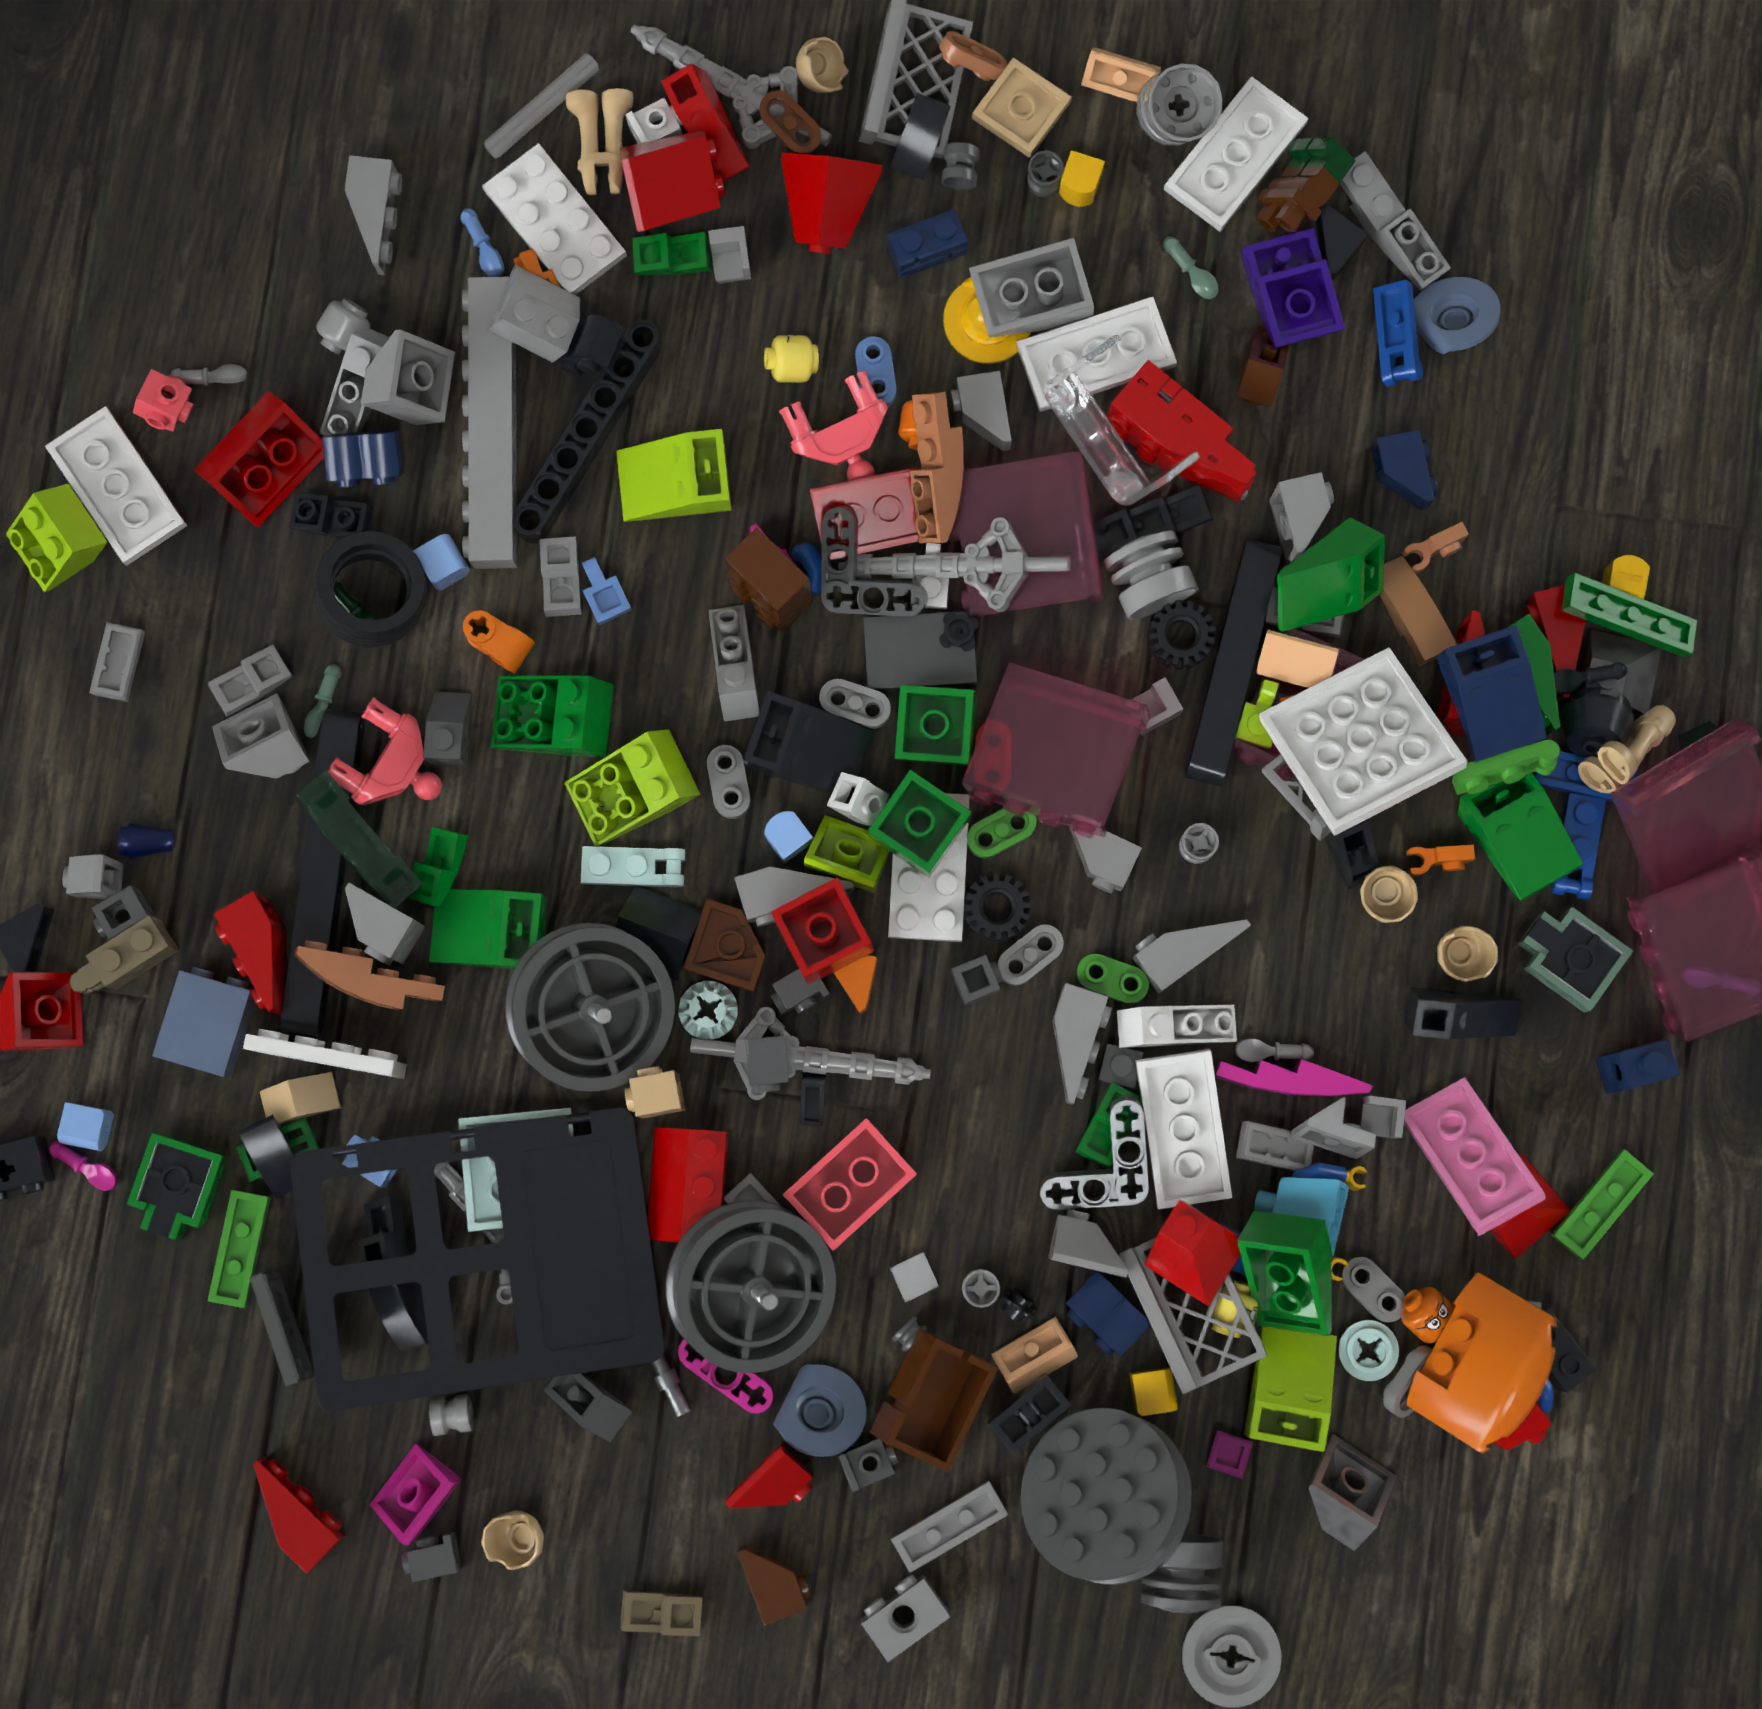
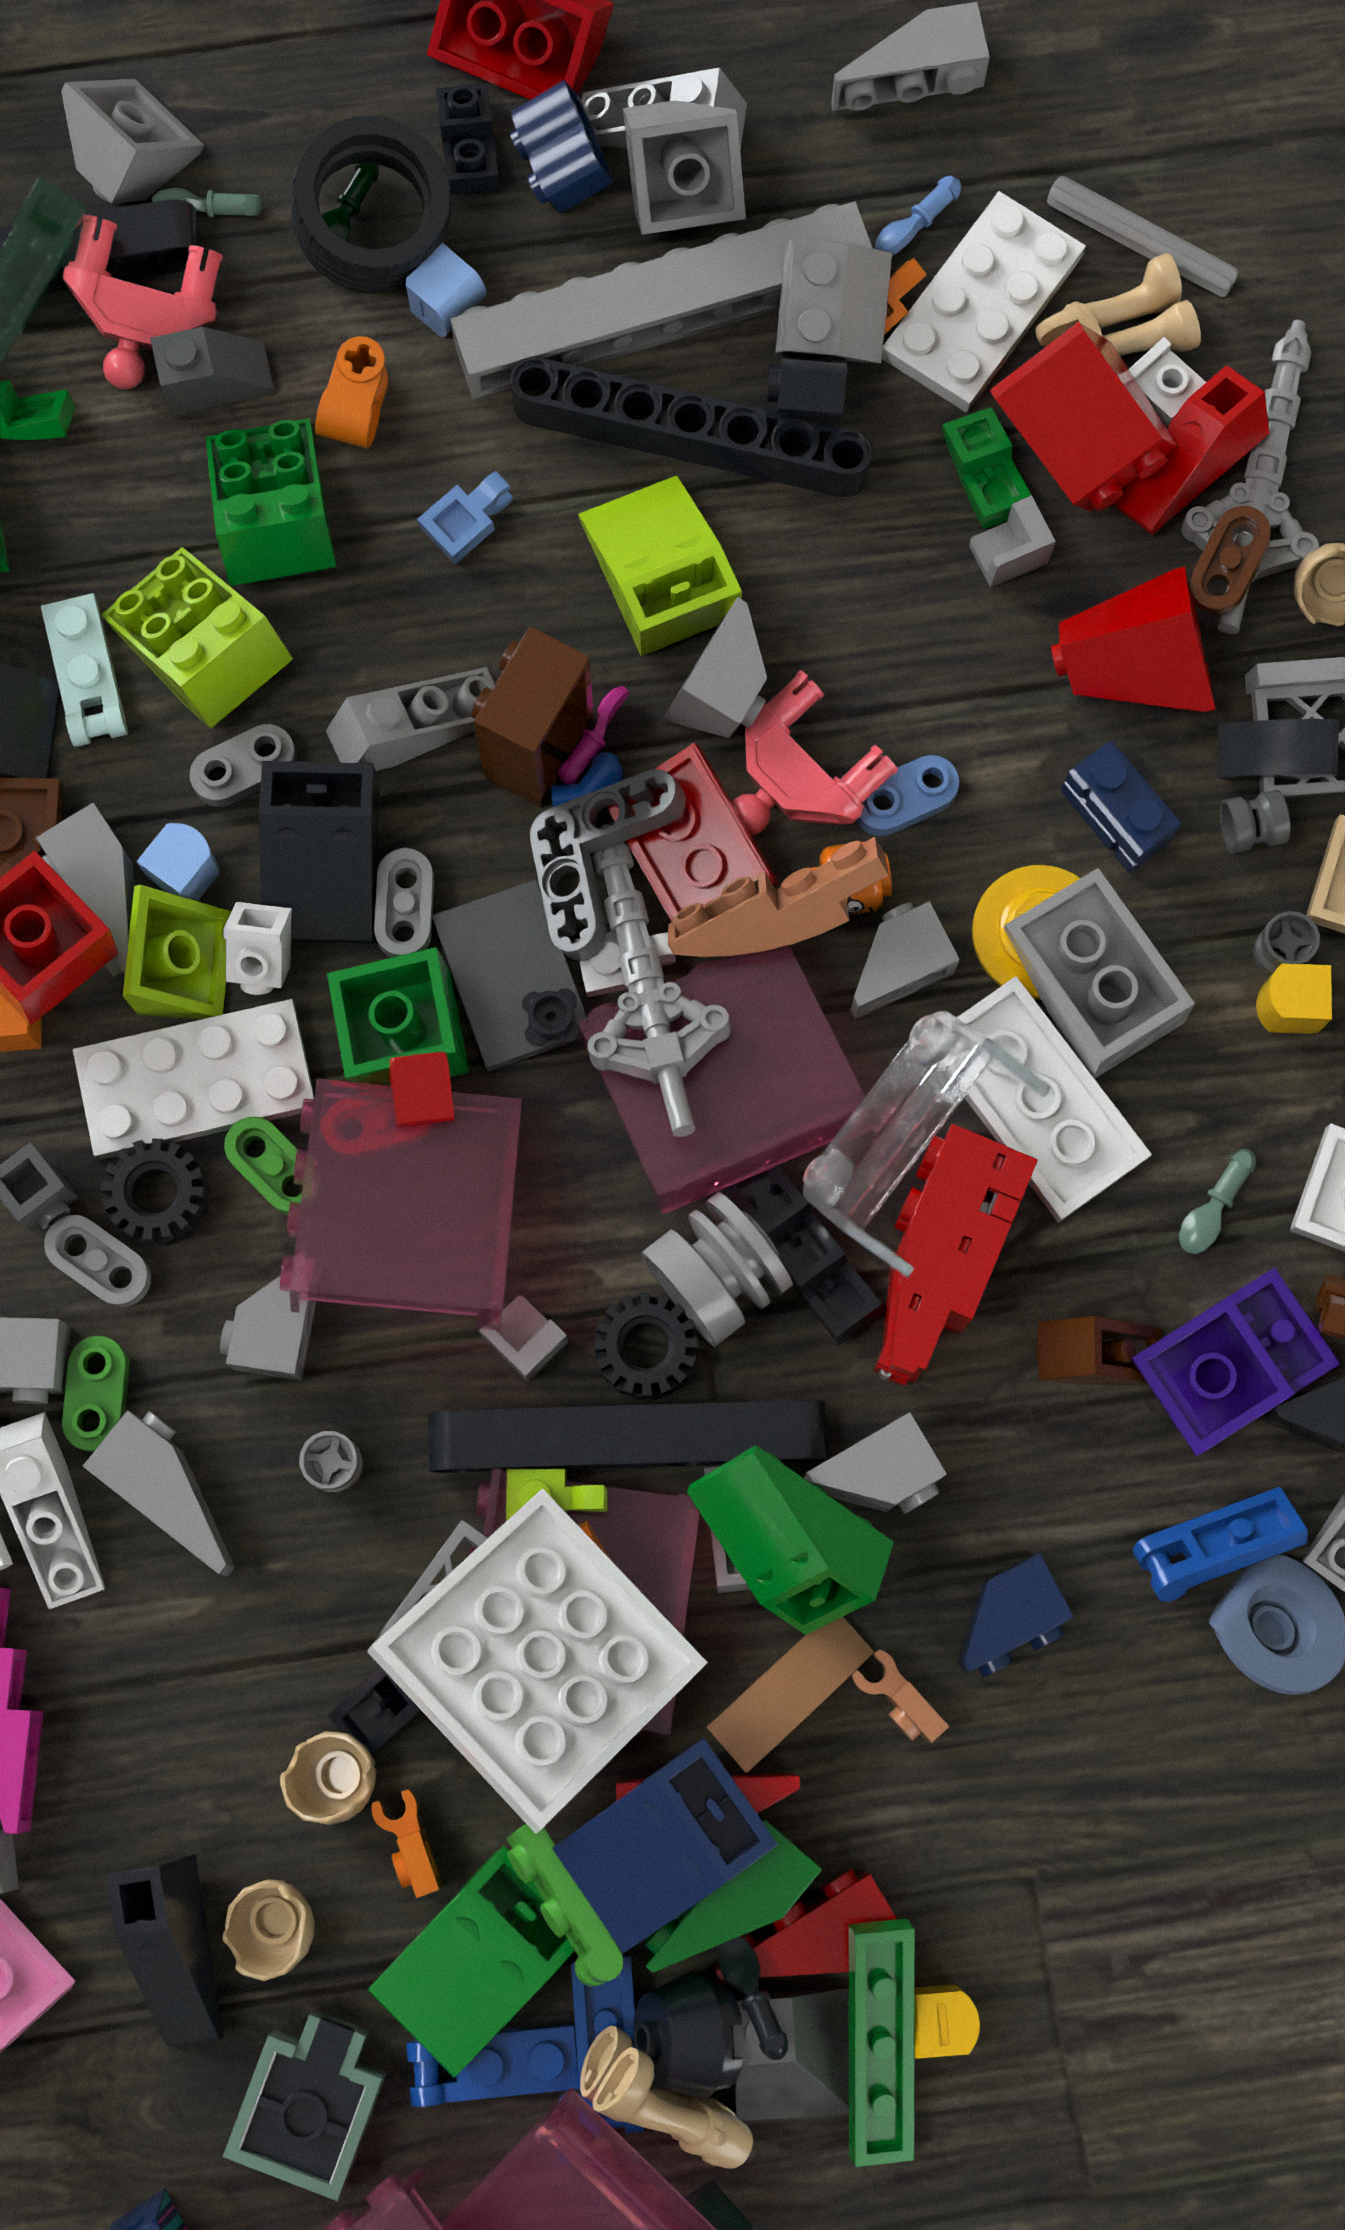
camera: 70 degrees right, 5 degrees down
light grey slope [208,645,291,717] -> none
light grey head [316,298,371,354] -> none
light grey slope [540,536,582,617] -> none
light yellow head [764,335,819,383] -> none
green brick [868,770,972,878] -> none
light grey piece [1235,1038,1314,1062] -> none
light nougat slope [1256,630,1339,688] -> none
none -> red slope [389,1052,454,1128]
none -> light grey slope [664,597,767,738]

